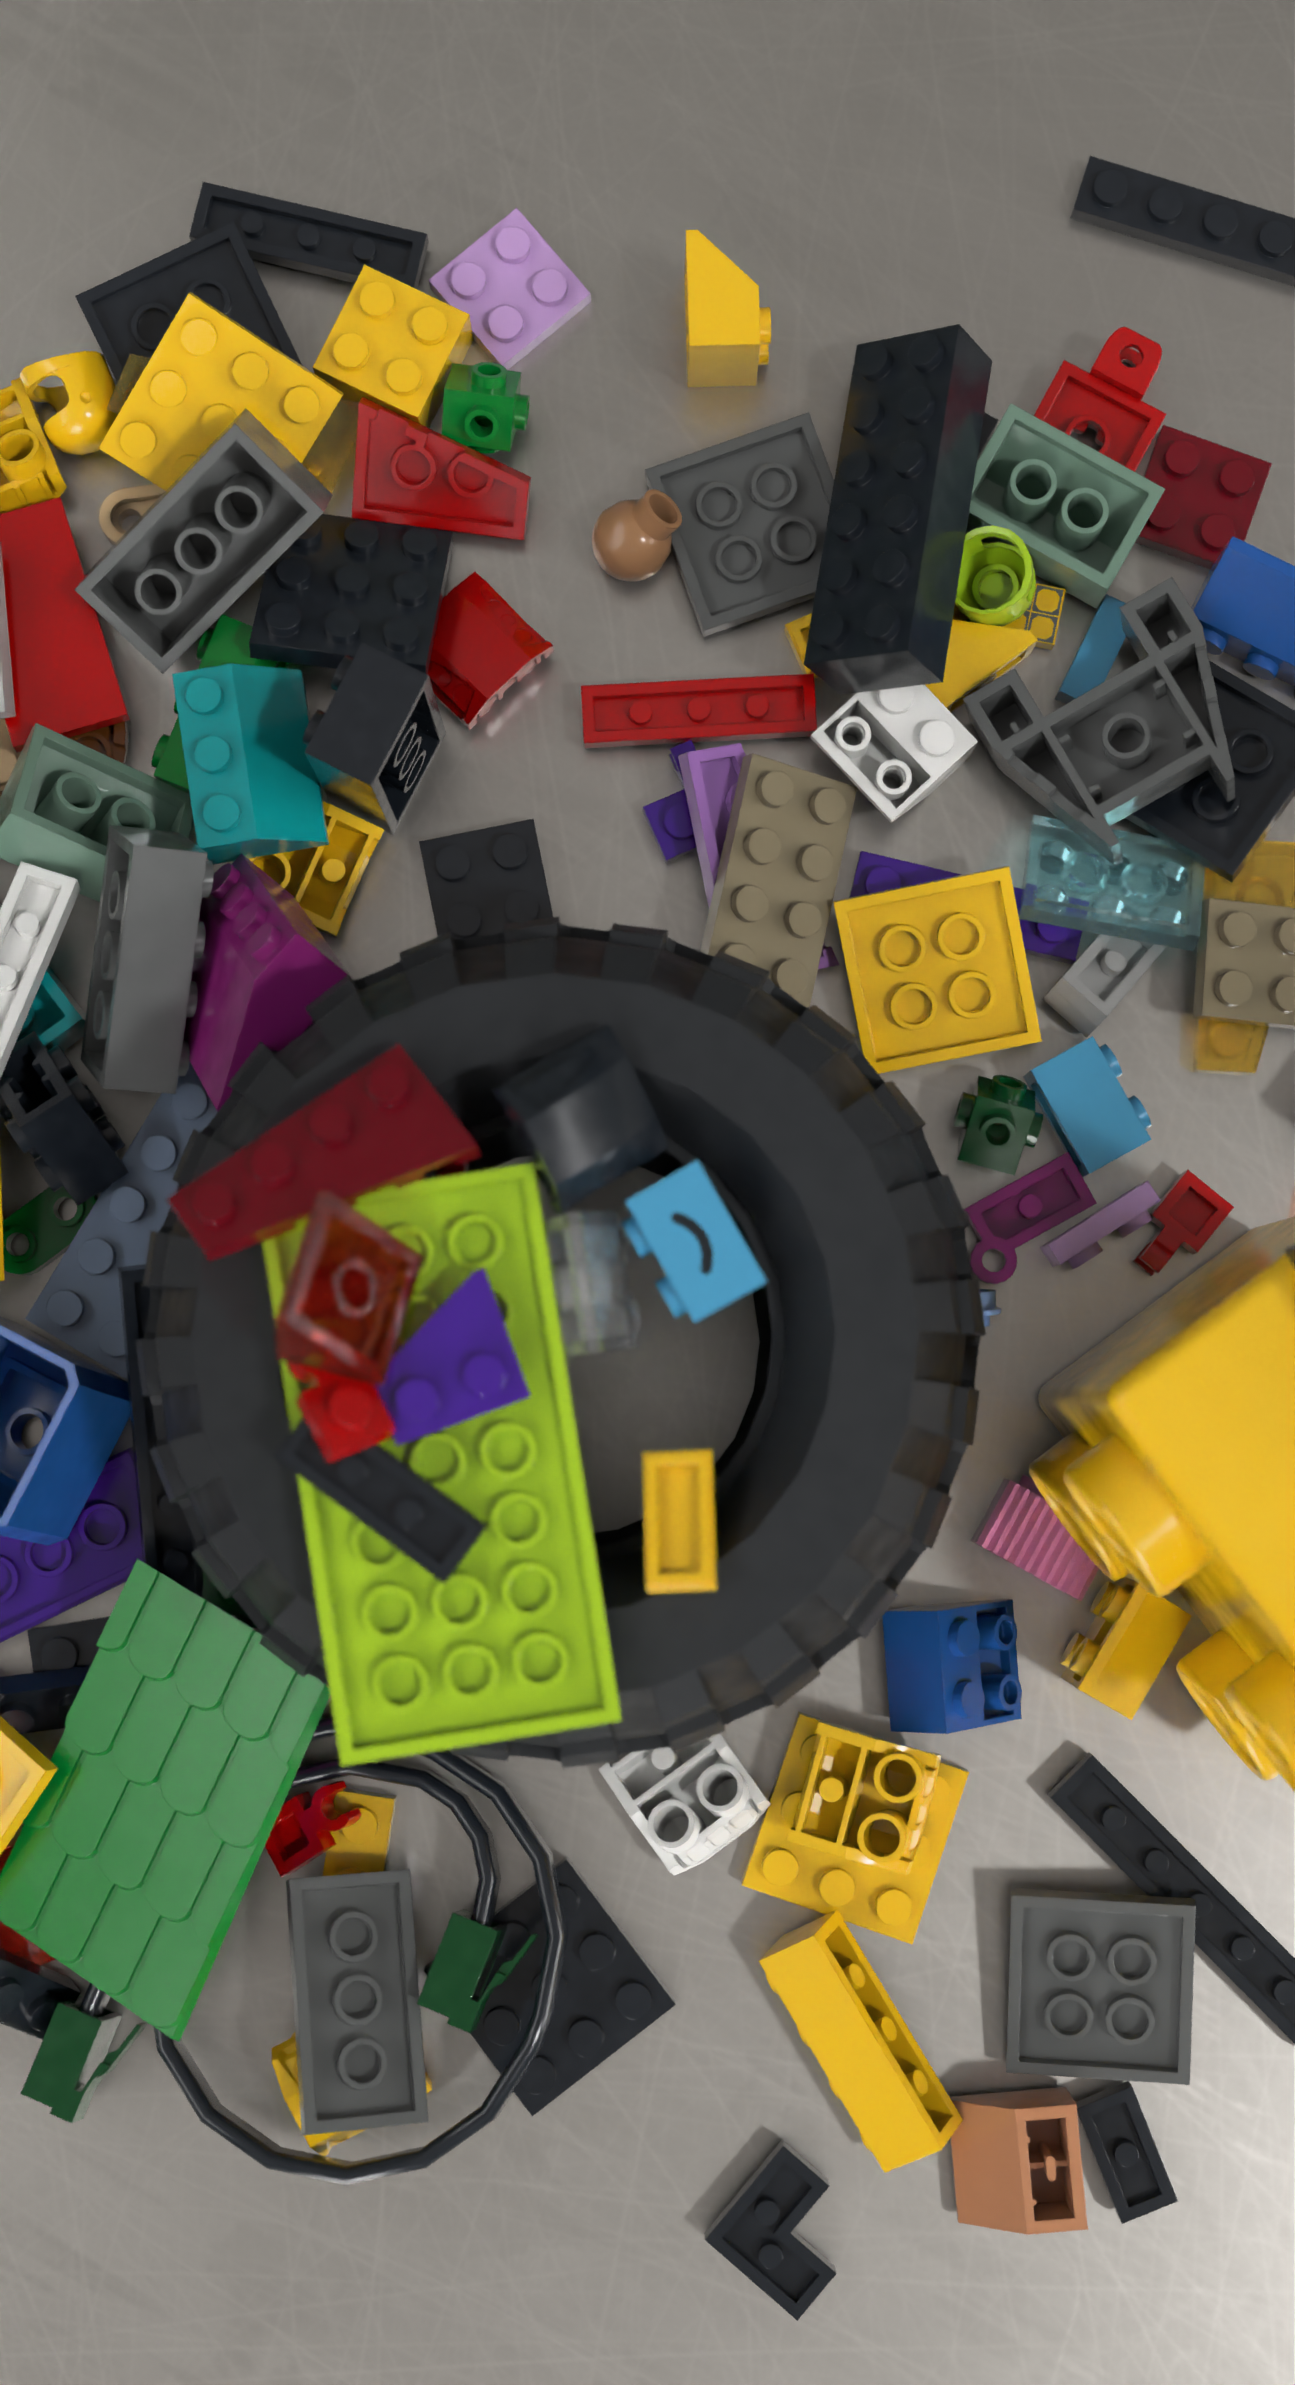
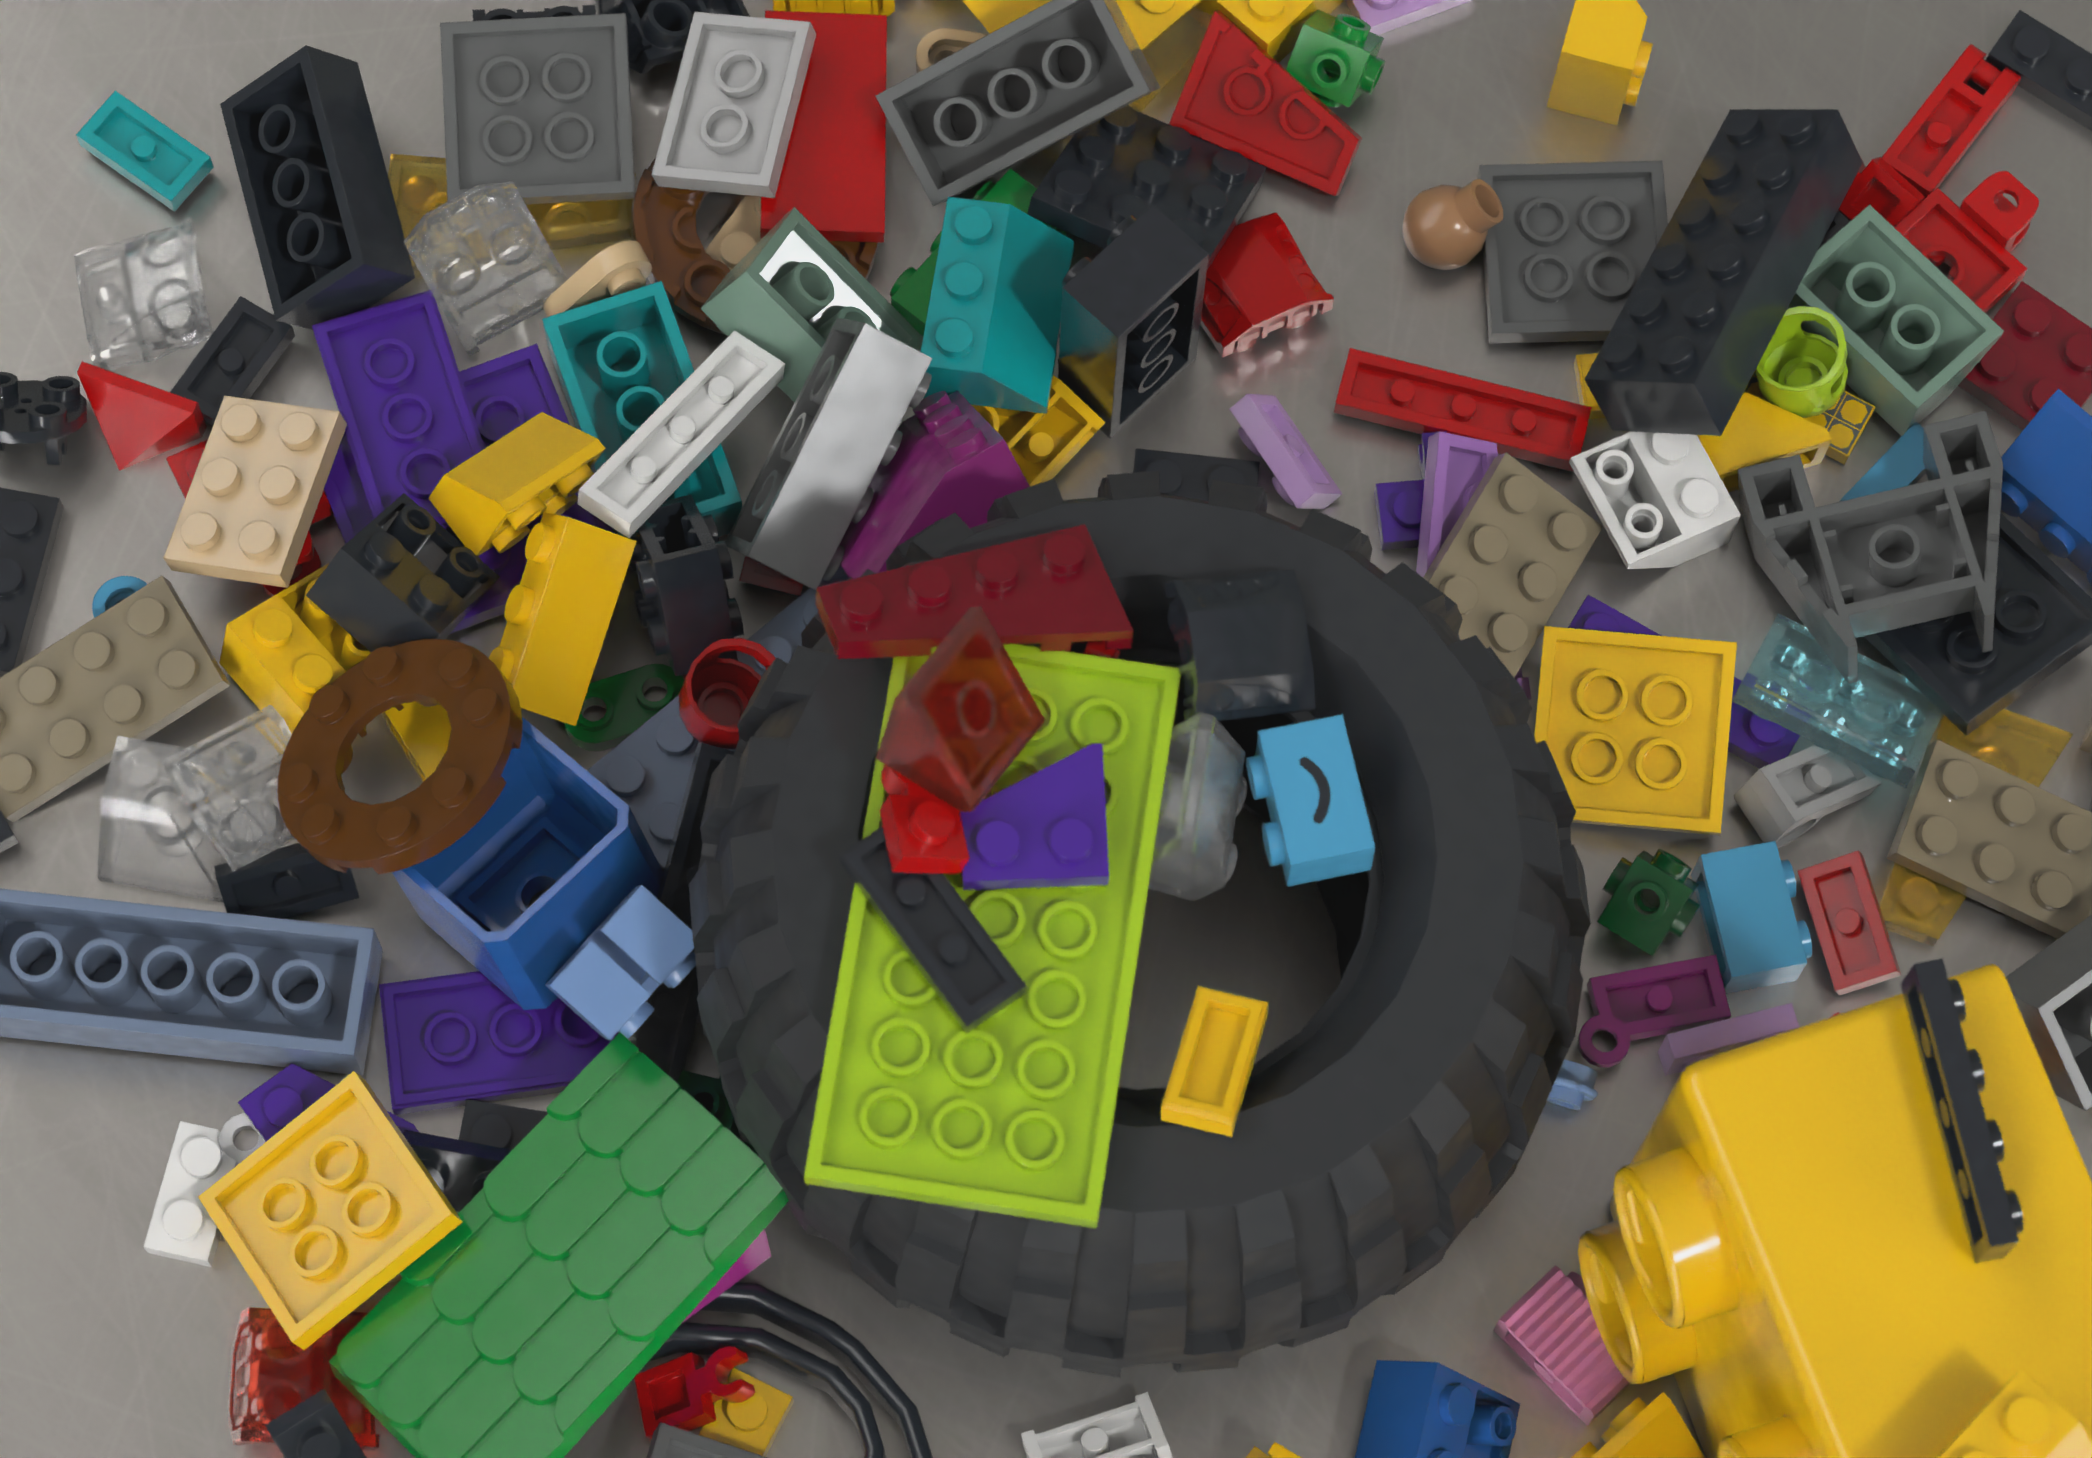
camera: 15 degrees right, 15 degrees down
none -> medium blue piece [545,885,696,1040]
none -> red helmet [679,638,776,750]
none -> lavender plate [1230,394,1342,509]
none -> red plate [1797,850,1901,995]
none -> red plate [1839,157,1925,227]
none -> red plate [1881,44,2022,201]

